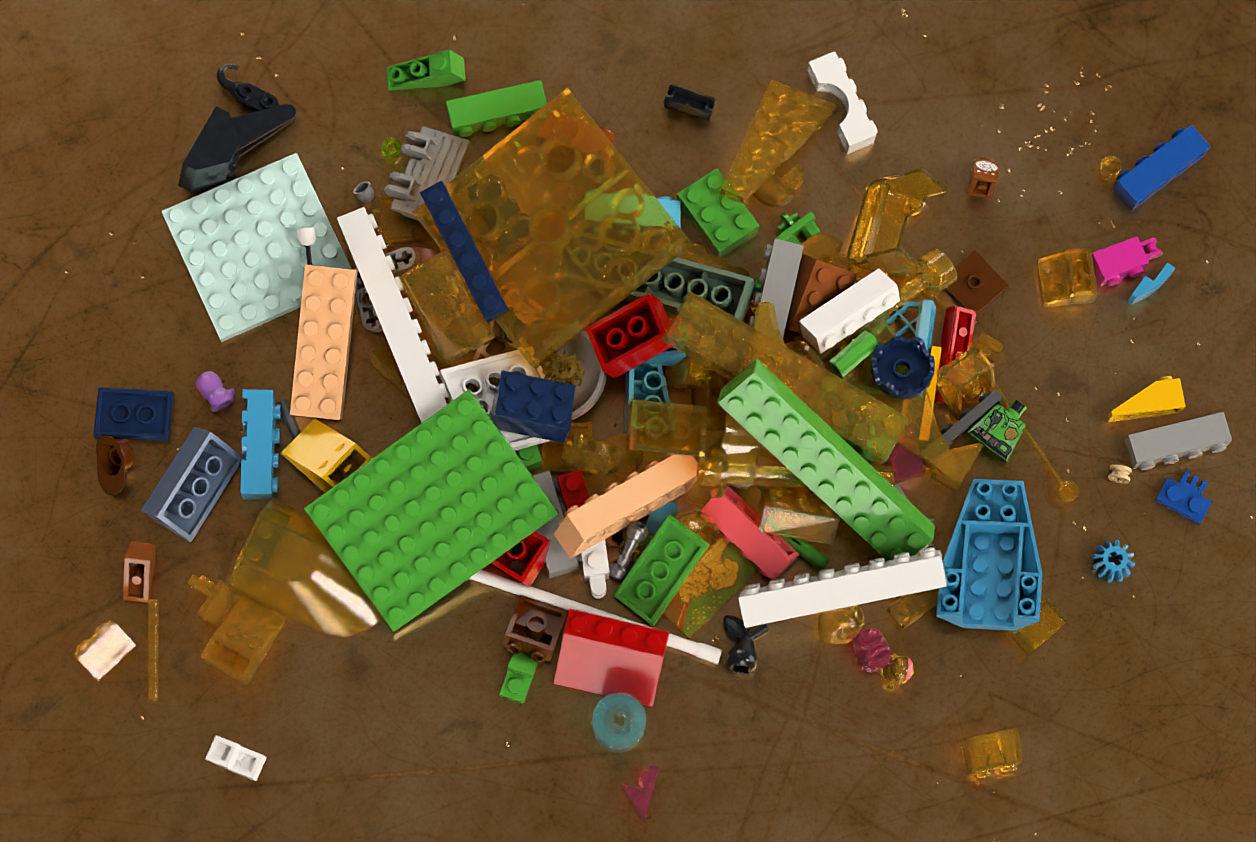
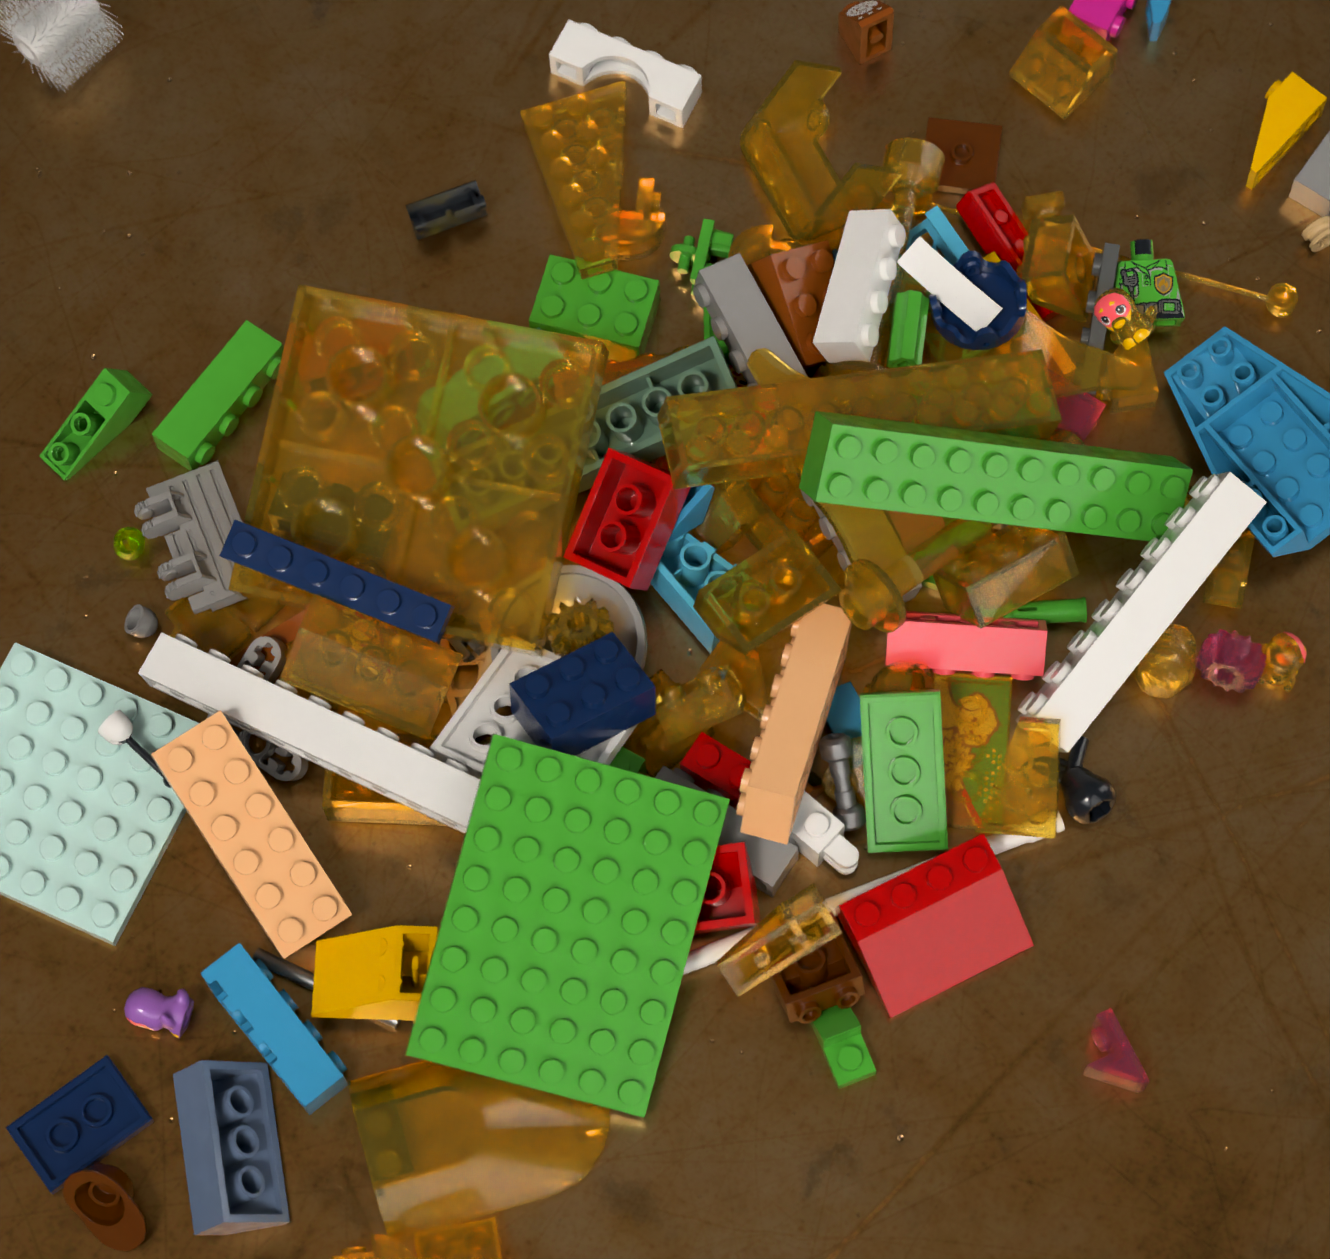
camera: 30 degrees left, 5 degrees down
clear light blue wheel [591,693,646,753] -> none
none -> clear yellow slope [716,883,842,997]
none -> white sticker [897,236,1003,332]
none -> clear yellow wing [975,716,1061,839]
none -> animal [1094,288,1157,351]

